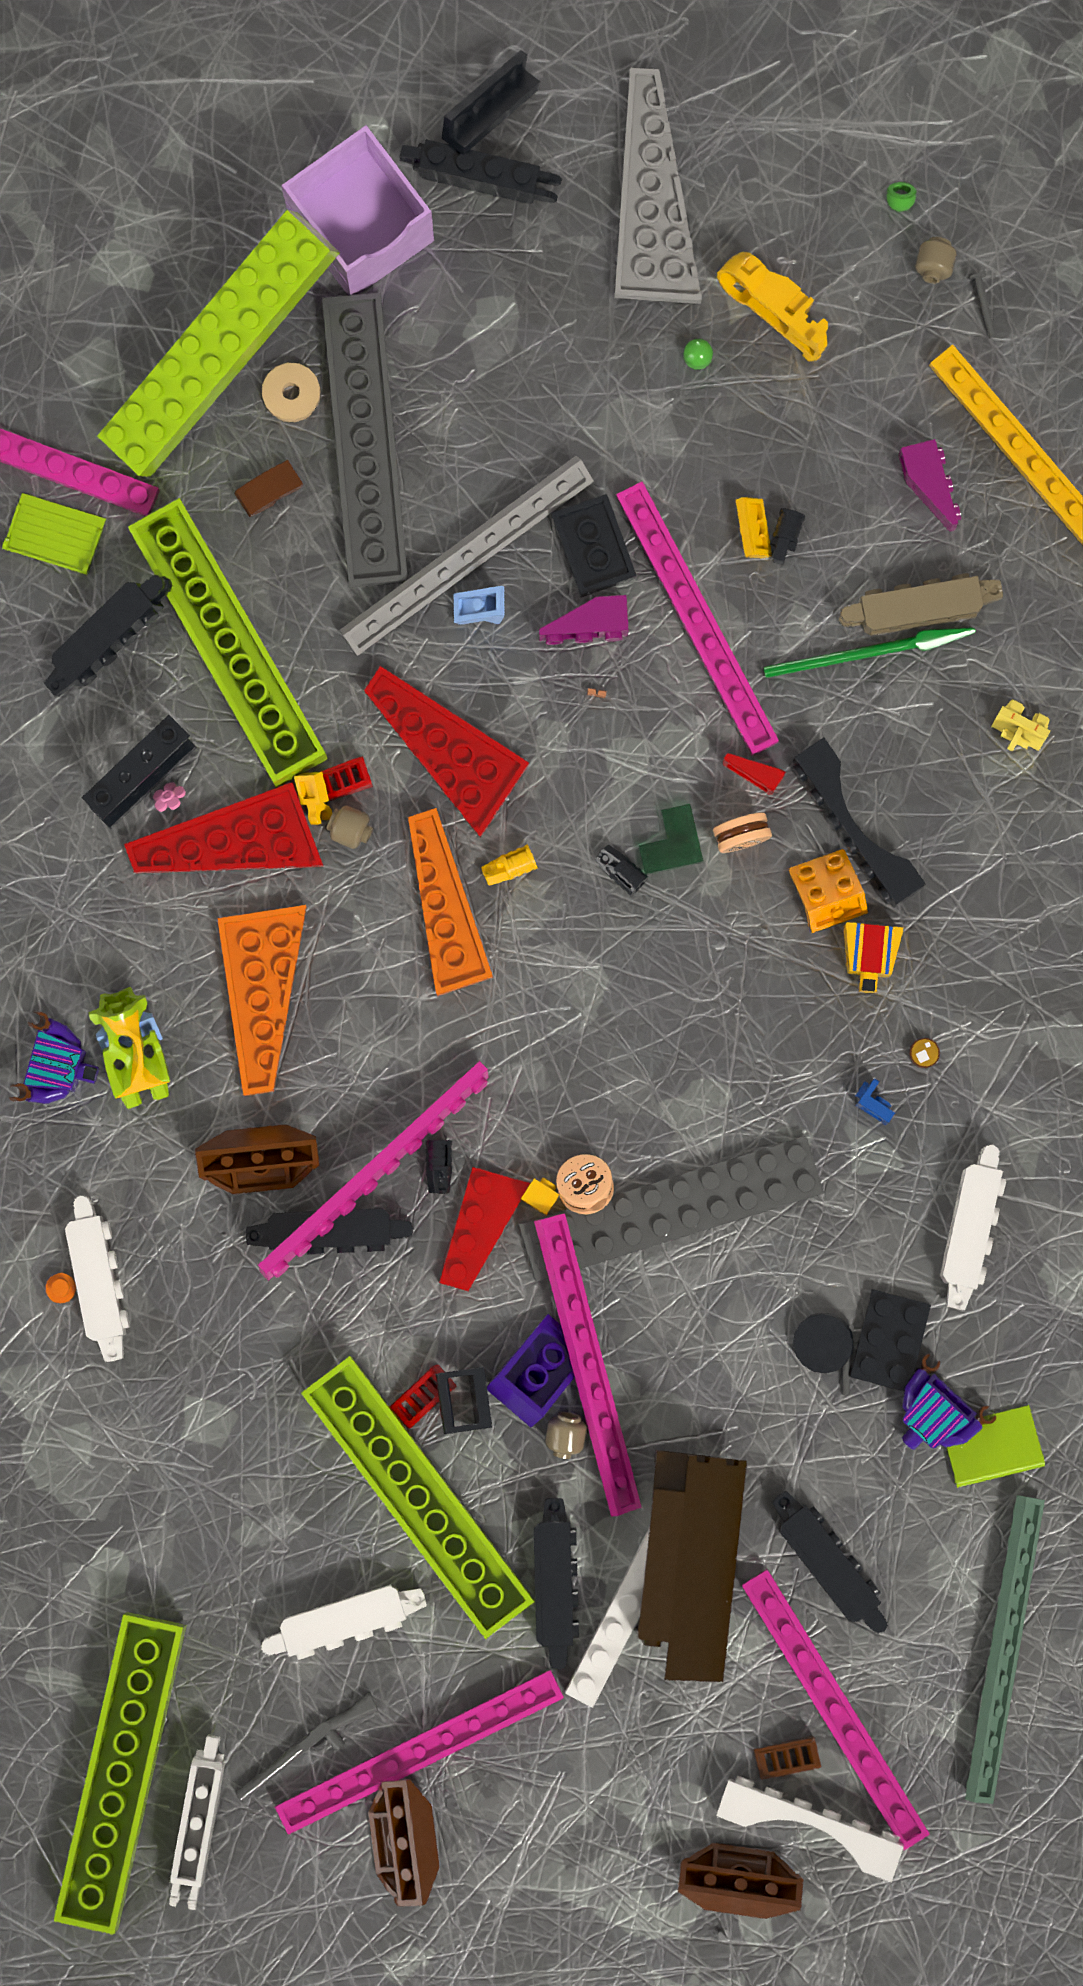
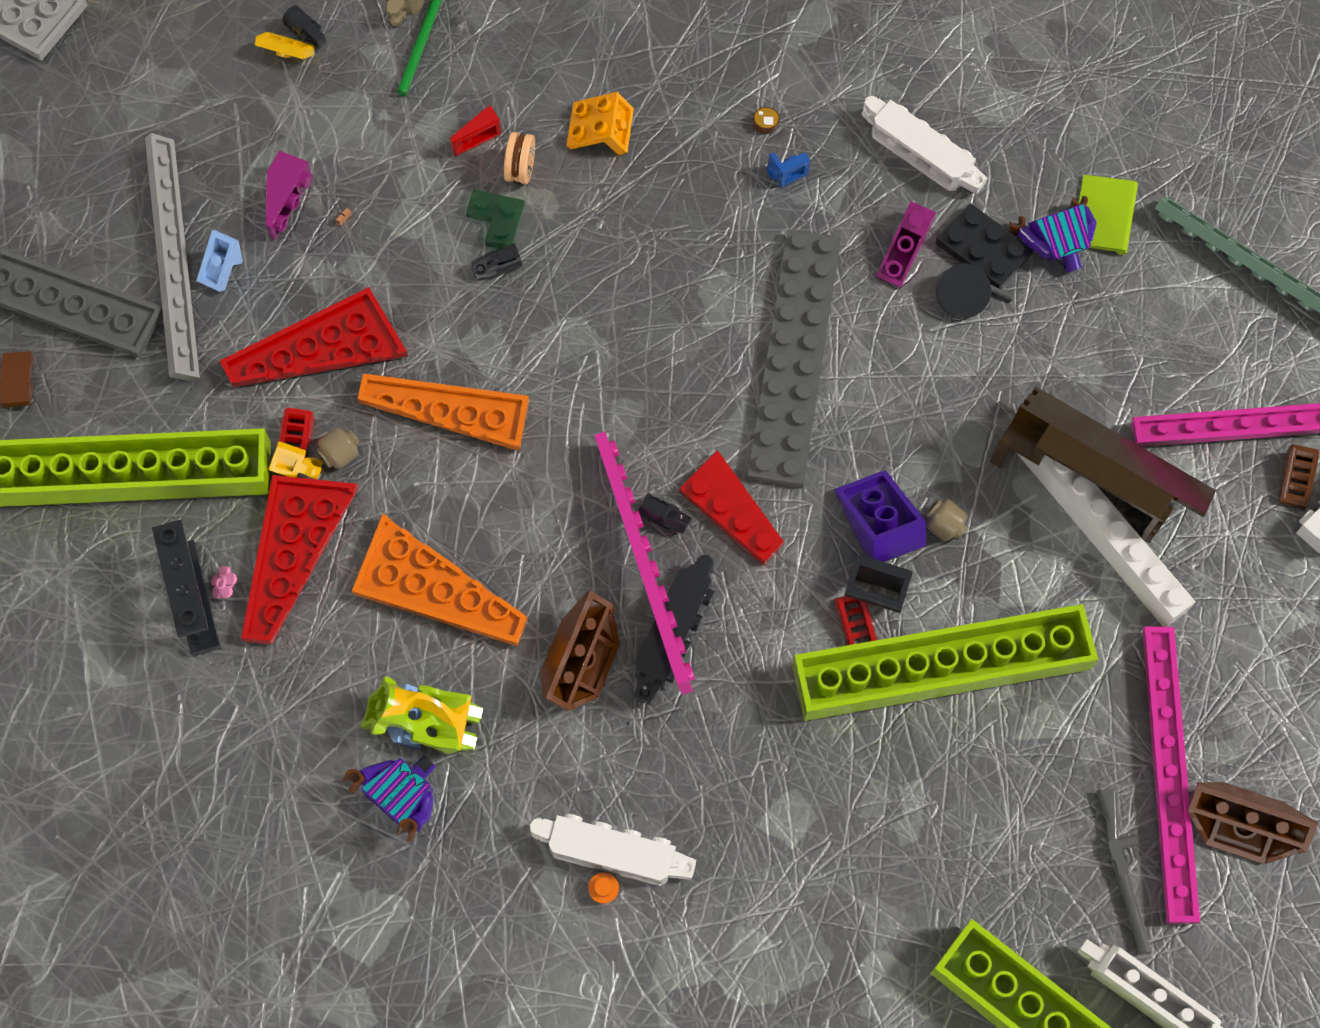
camera: 65 degrees left, 15 degrees down
black hinge [44,575,173,696] -> none
white hinge [261,1584,427,1660] -> none
yellow hinge [481,844,538,886] -> none
yellow plate [521,1177,559,1216] -> none
dark pink plate [534,1213,642,1516] -> none
black hinge [534,1498,579,1671] -> none
black plate [551,494,637,598] -> none
light nougat head [556,1154,614,1214] -> none
dark pink plate [616,481,779,756] -> none
bright green piece [683,338,713,370] -> none
black hinge [771,1490,888,1634] -> none
black arch [792,737,926,908] -> none
torso [844,922,903,993] -> none
none -> magenta slope [876,201,937,287]

